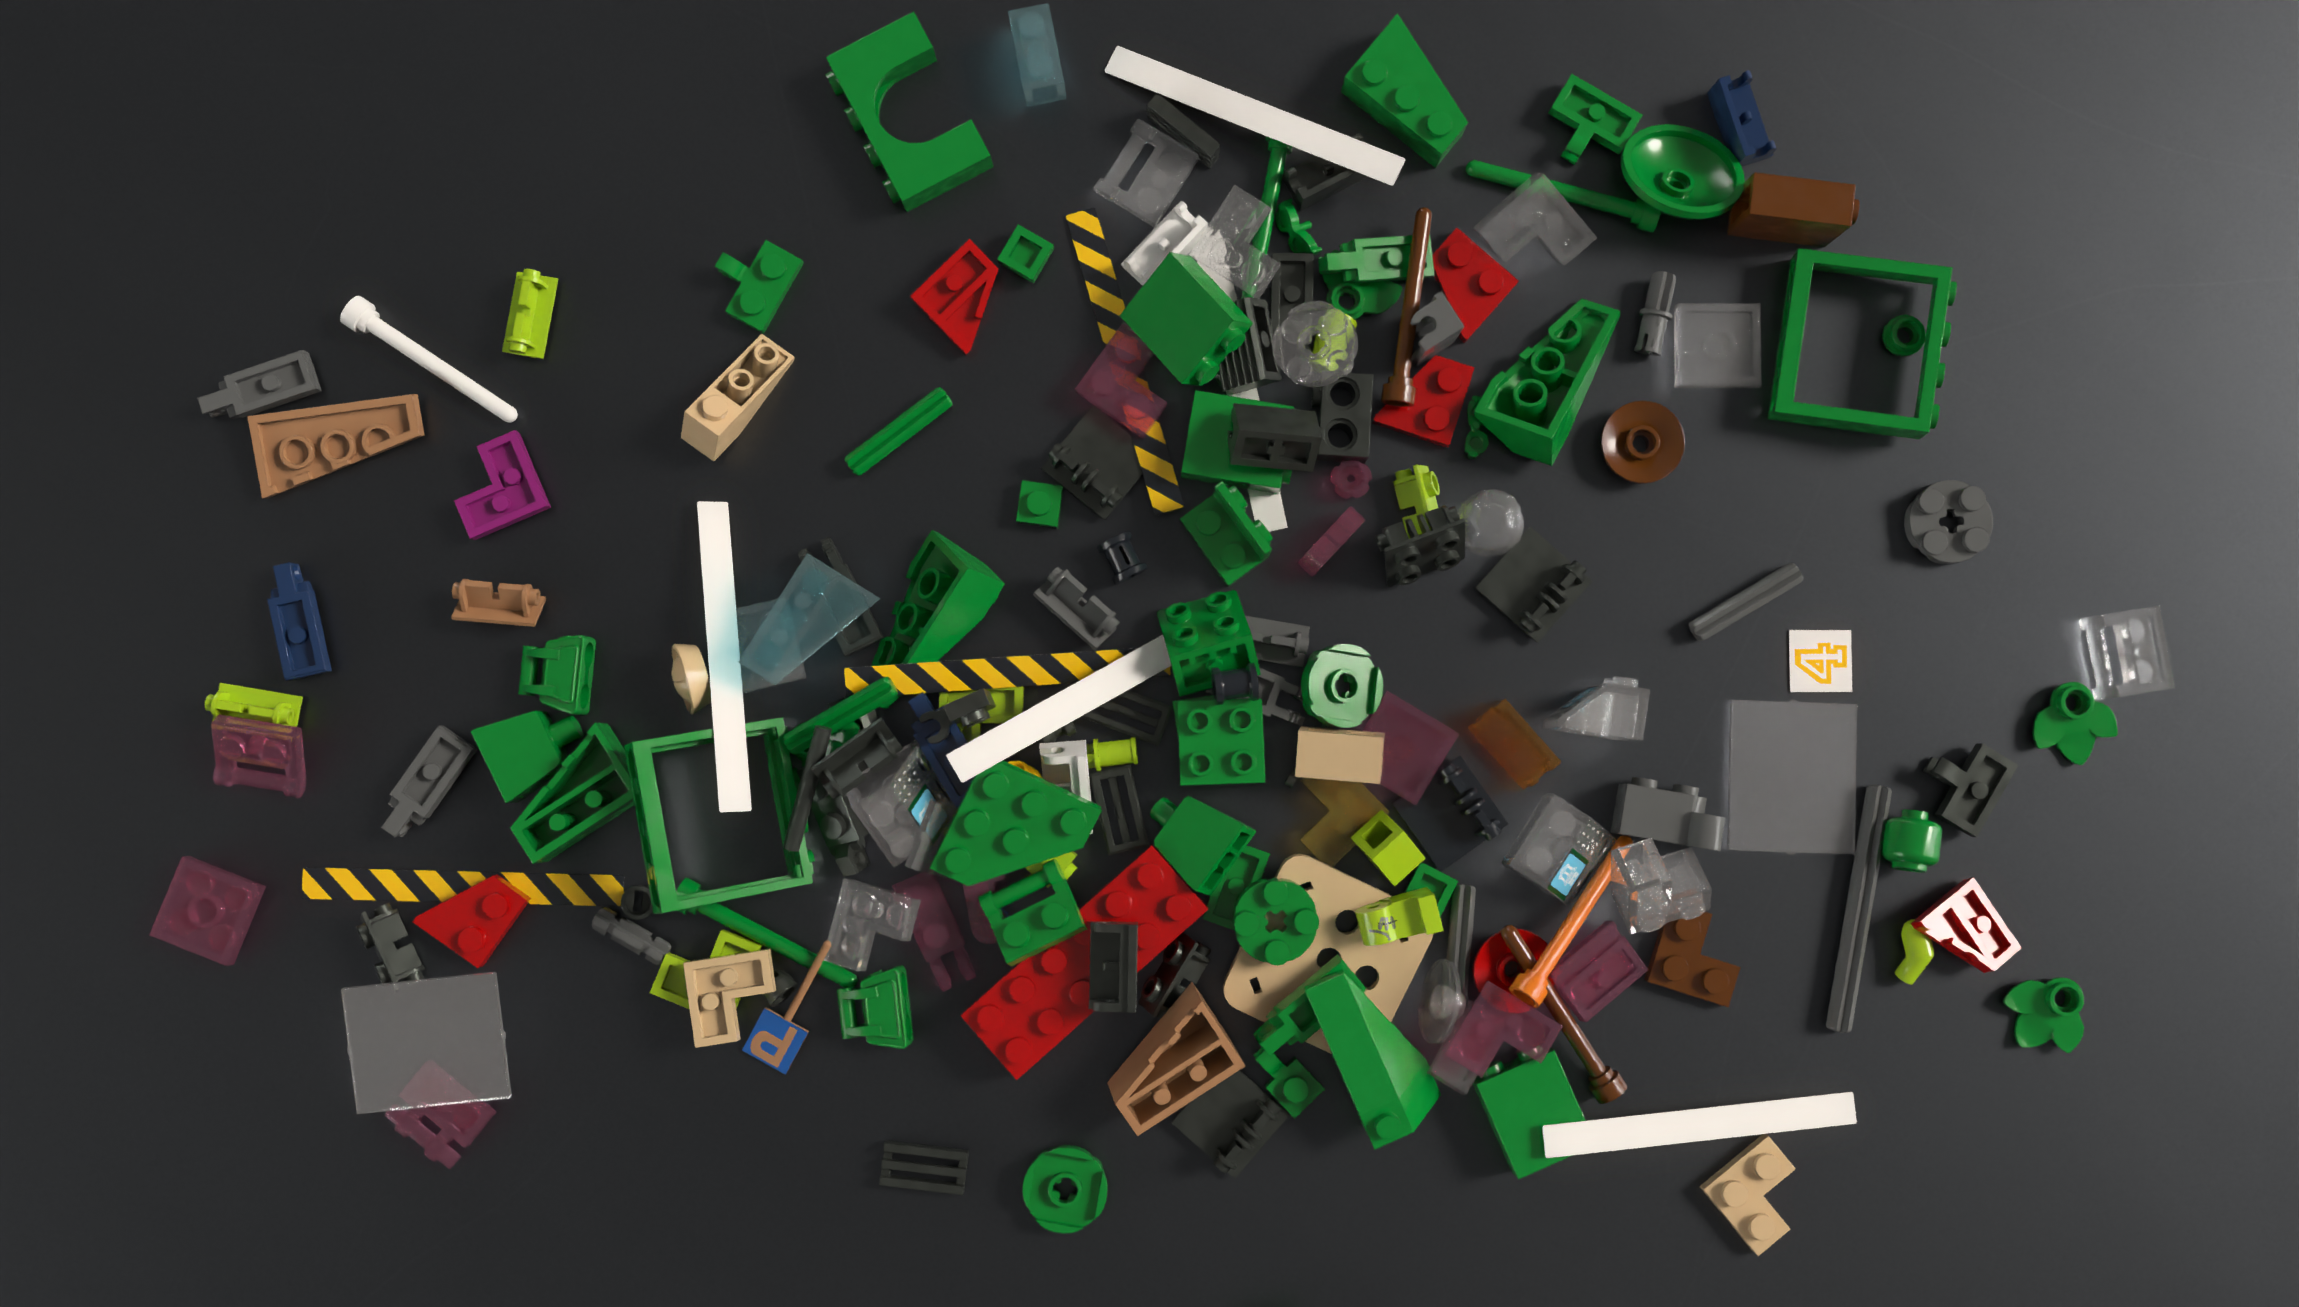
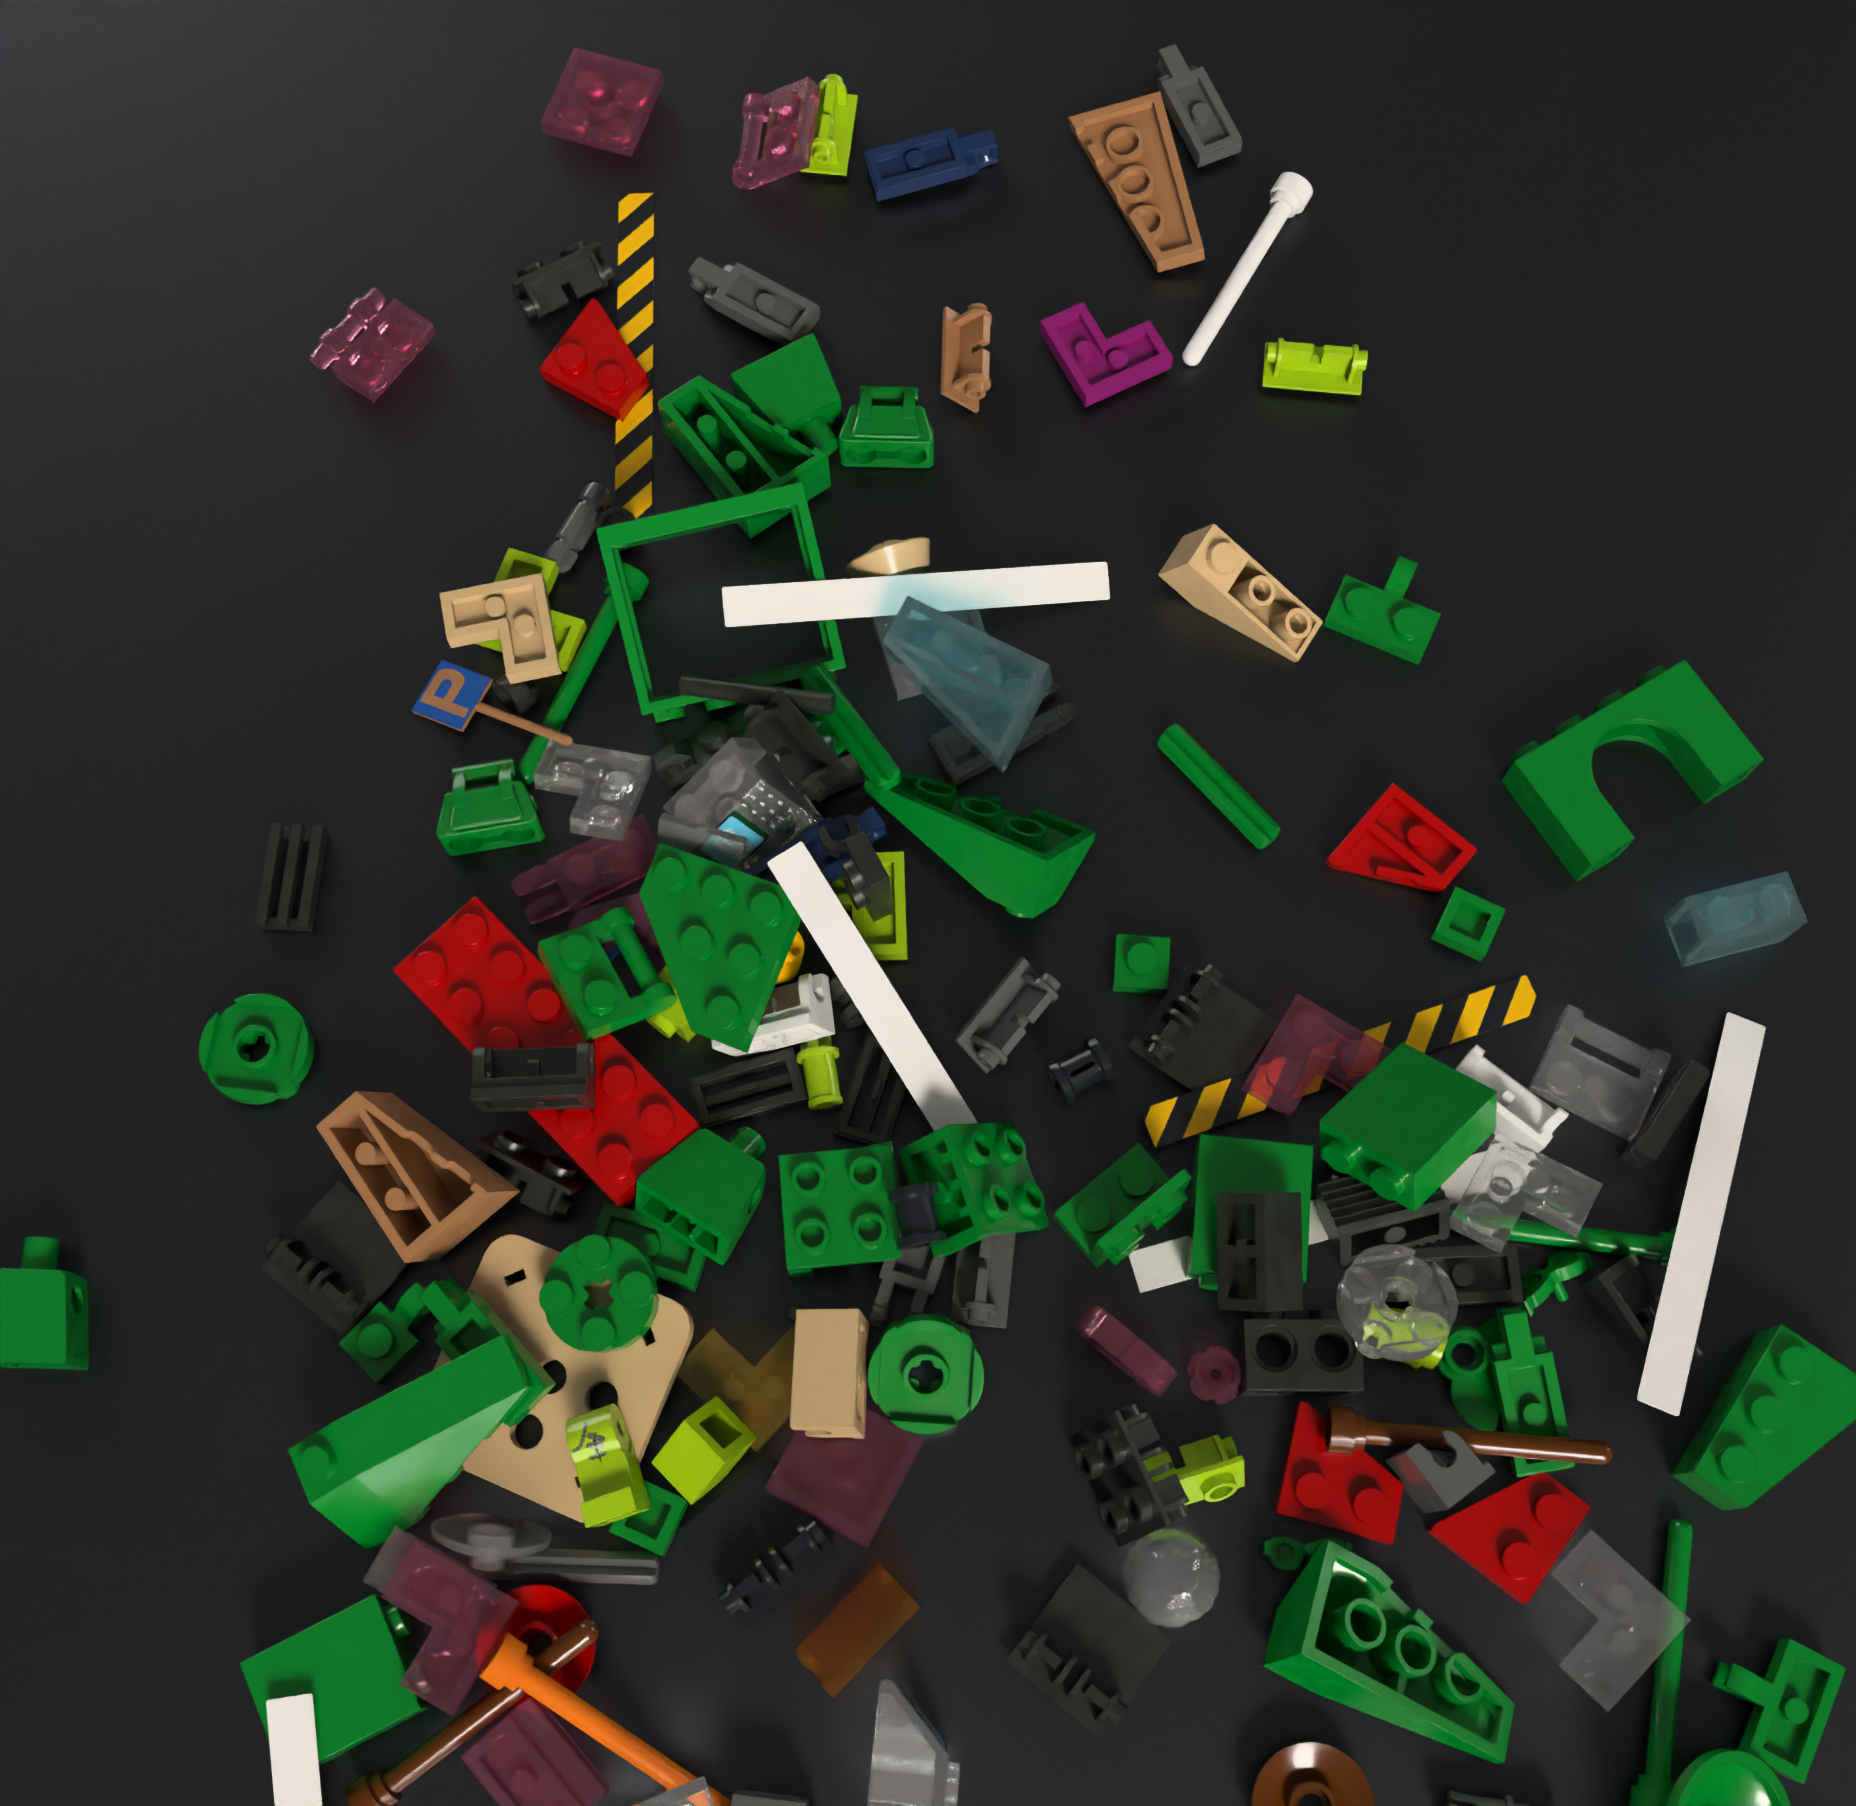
camera: 85 degrees right, 15 degrees down
clear piece [341,972,512,1114] -> none
sticker [844,648,1170,698] -> none
clear slope [1501,793,1617,909] -> none

